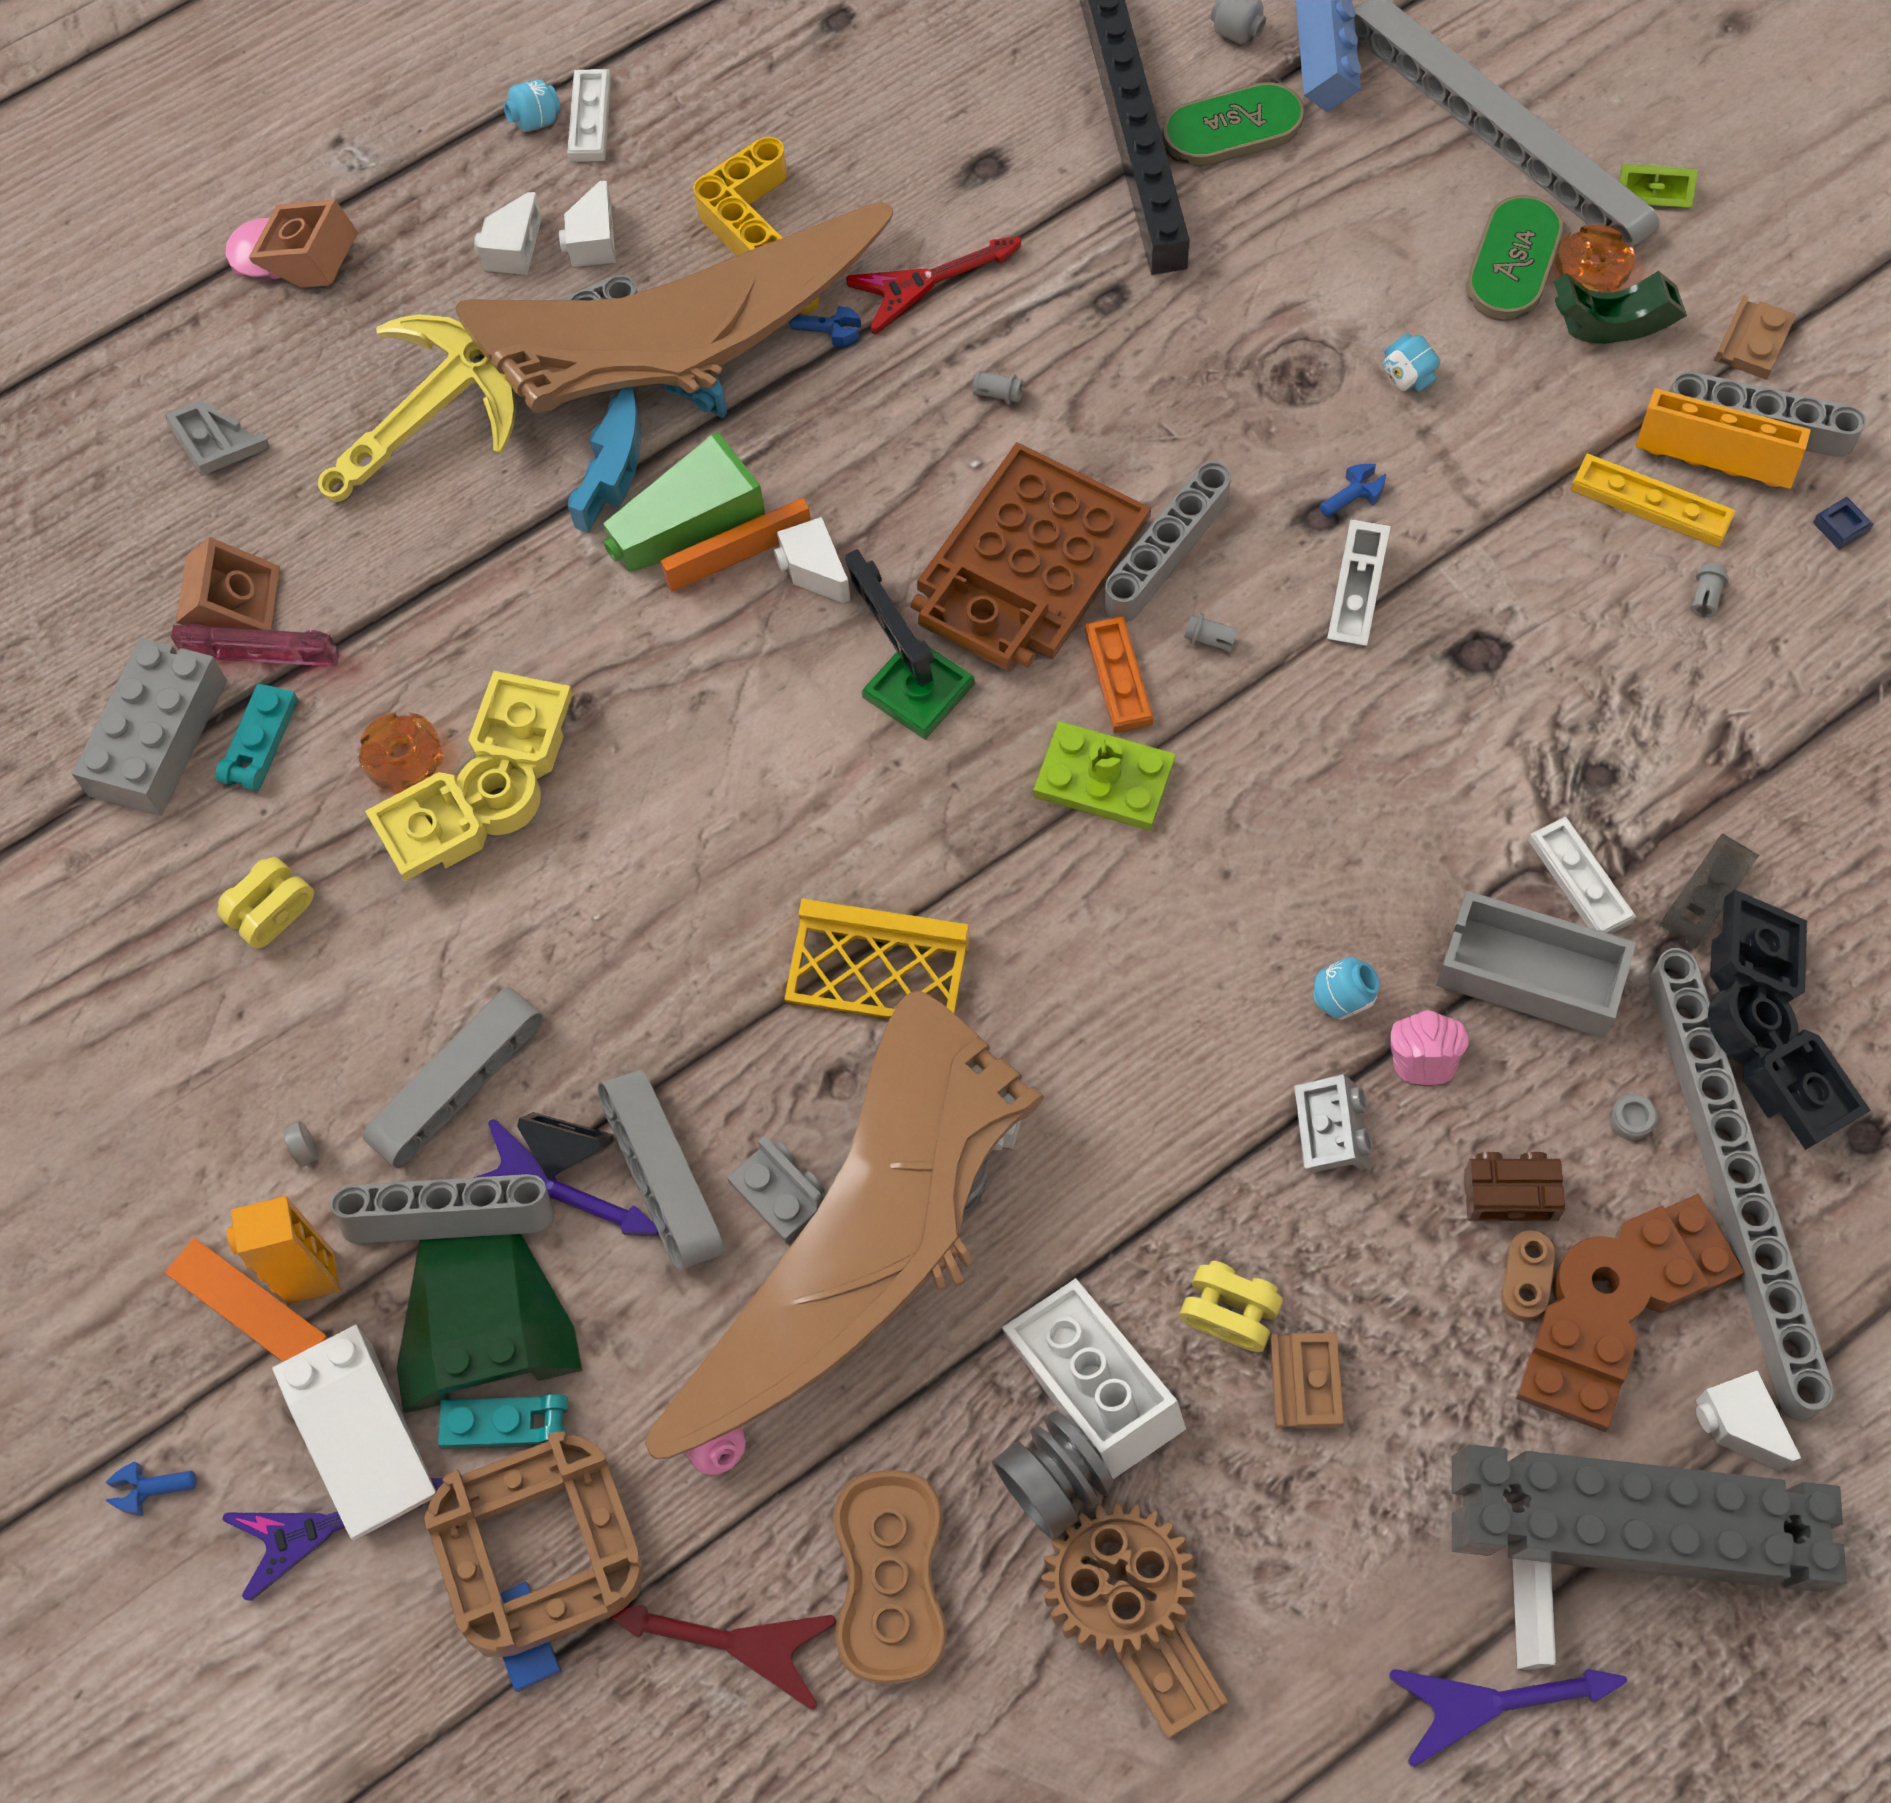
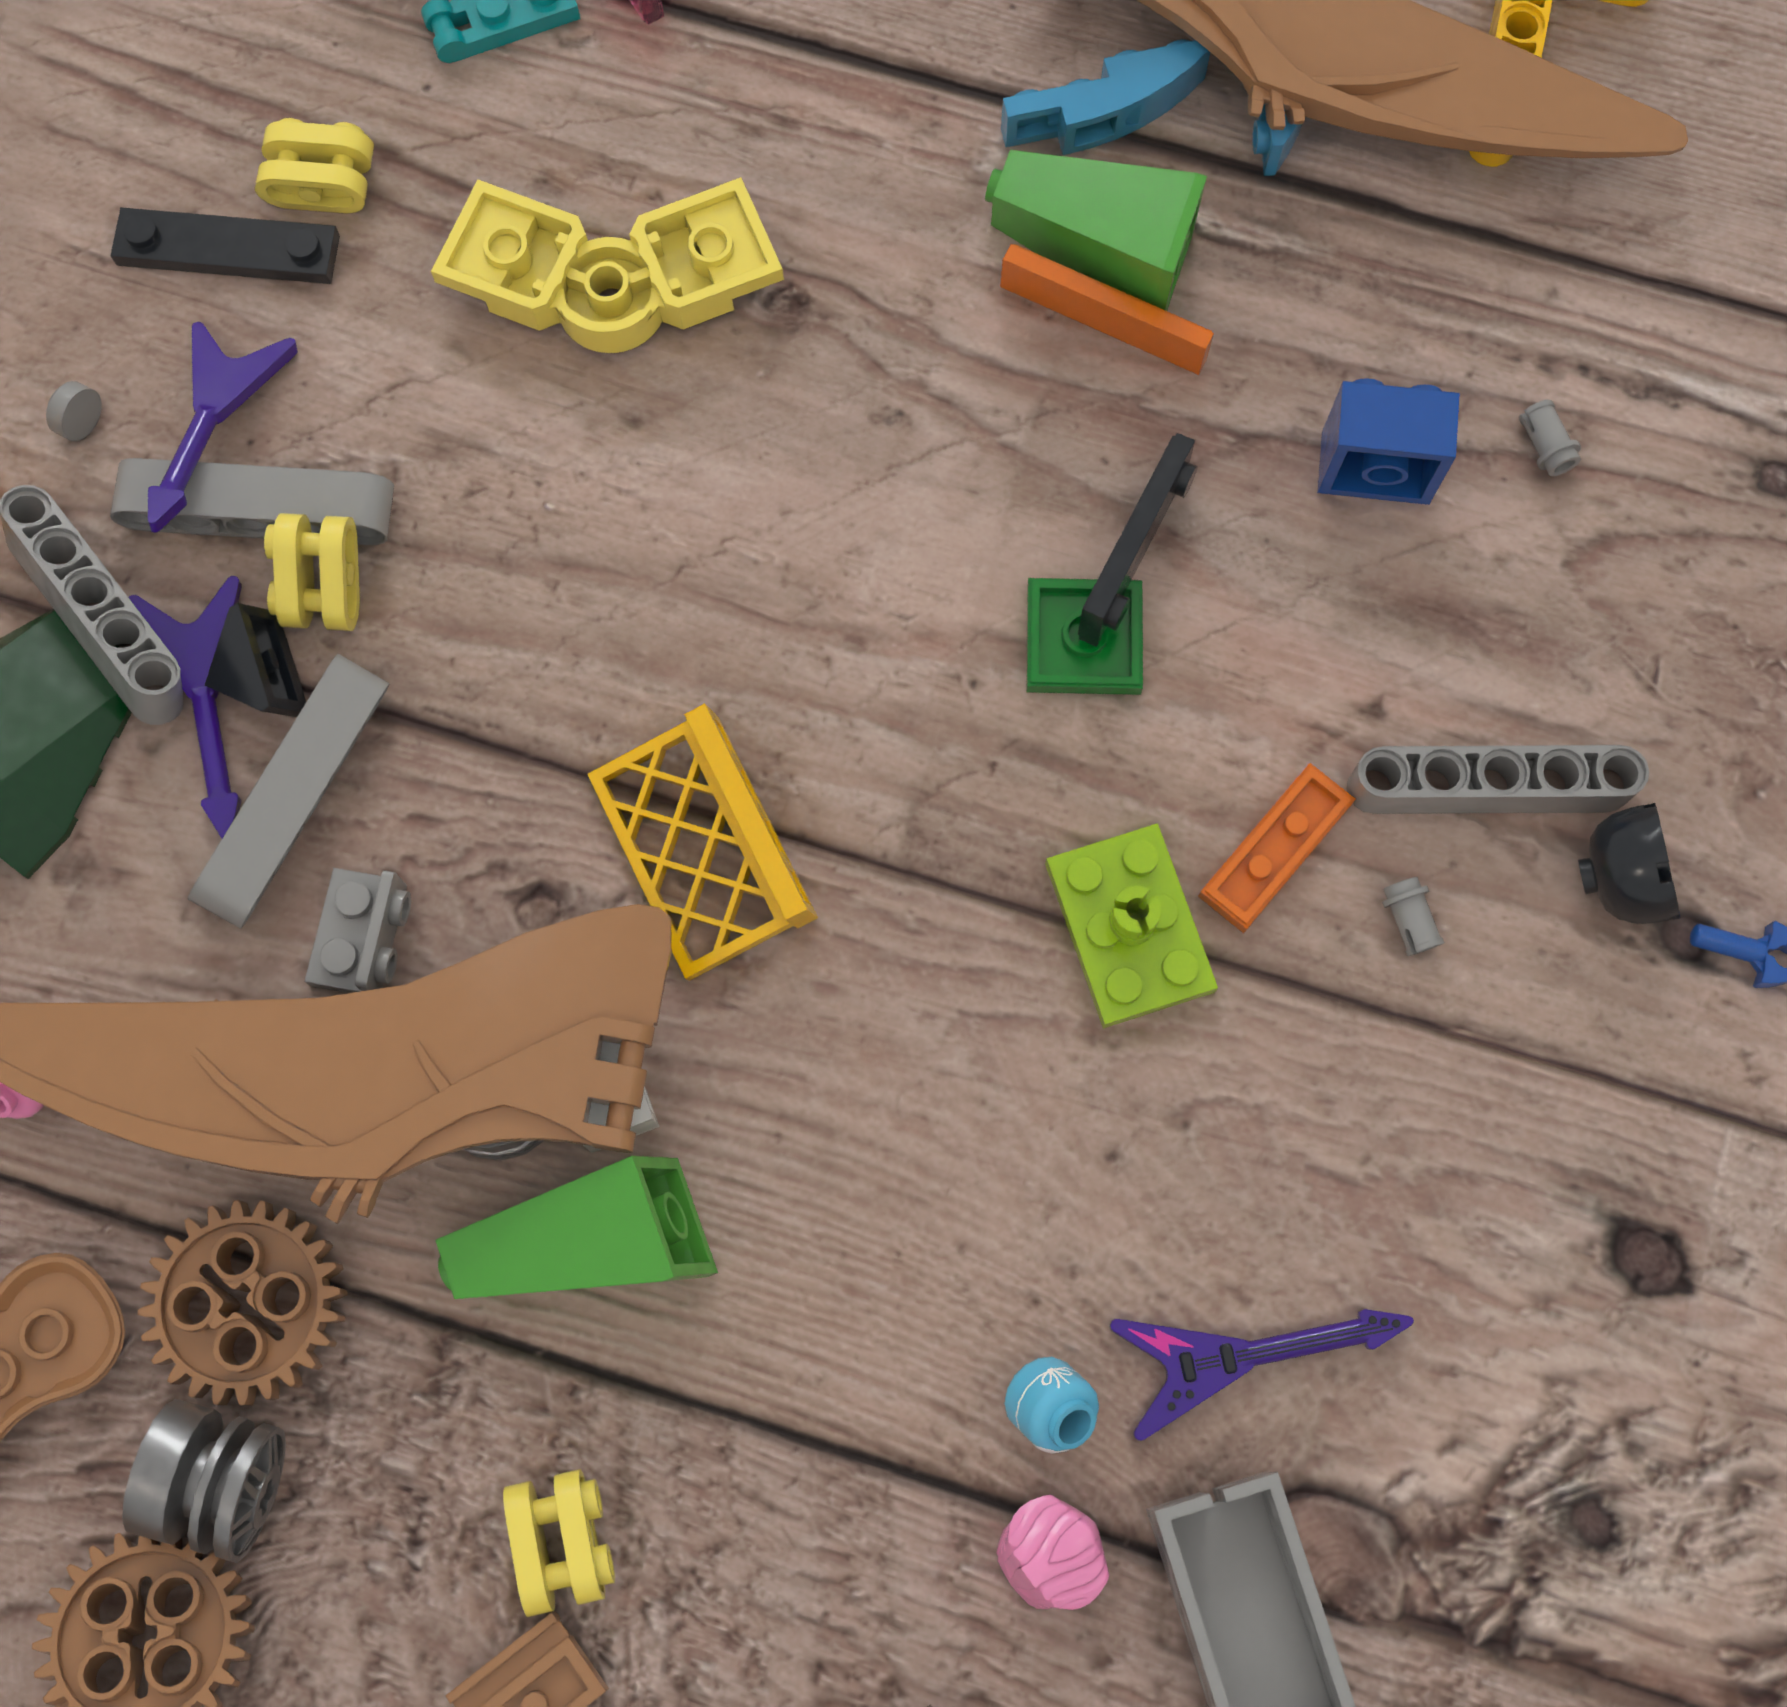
camera: 50 degrees right, 10 degrees up
clear orange plate [358,712,444,794] -> none
white slope [774,517,851,603] -> none
blue bar [789,306,861,347] -> none
red piece [846,237,1021,334] -> none
dark orange plate [910,442,1151,672] -> none
white slope [1002,1278,1186,1479] -> none
bracket [1295,1074,1373,1173] -> none
white slope [1327,519,1391,646] -> none
white tile [1528,816,1636,934] -> none
none -> black plate [110,207,340,284]
none -> medium nougat gear [138,1200,348,1406]
none -> dark purple piece [148,322,298,533]
none -> light yellow brick [264,513,360,631]
none -> bright green slope [435,1156,718,1299]
none -> dark purple piece [1110,1309,1414,1441]
none -> blue brick [1317,378,1460,505]
none -> black cylinder [1578,803,1681,924]

